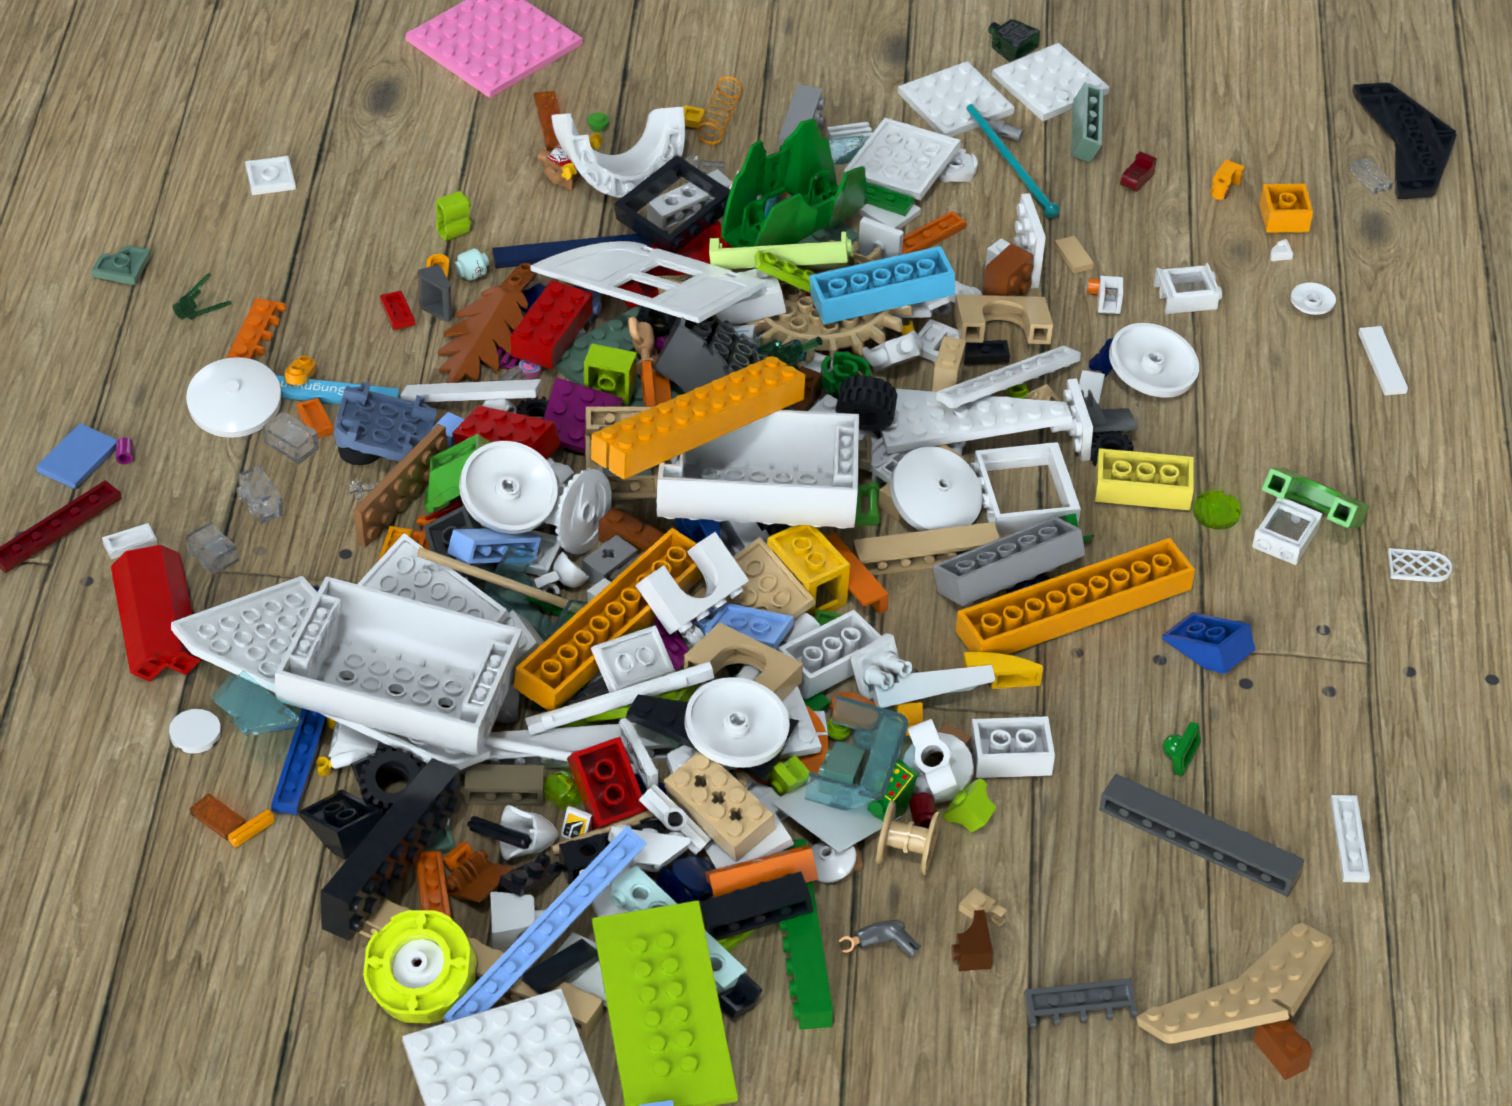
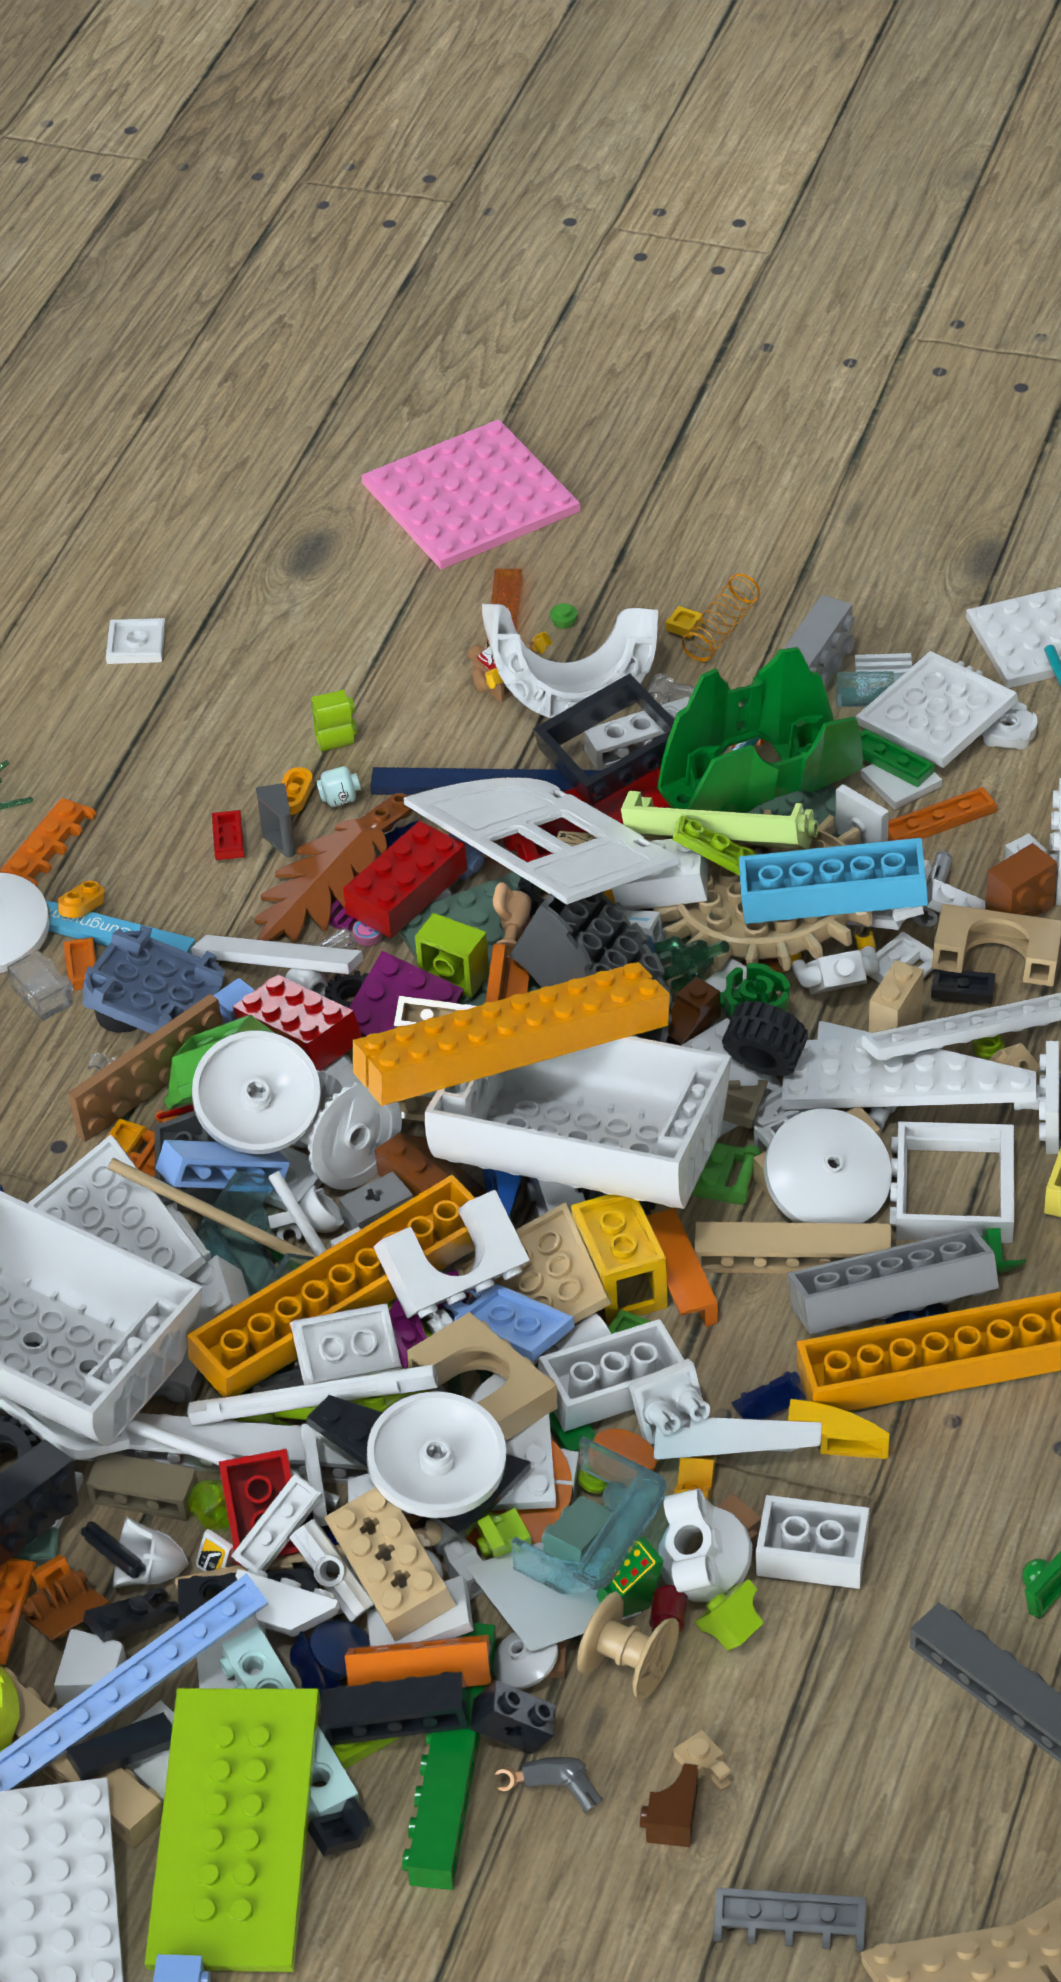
camera: 20 degrees right, 0 degrees up
none -> white tile [231,1473,324,1572]
none -> white bar [268,1171,327,1256]
none -> black brick [470,1680,556,1754]
none -> clear blue hinge [731,1371,806,1420]

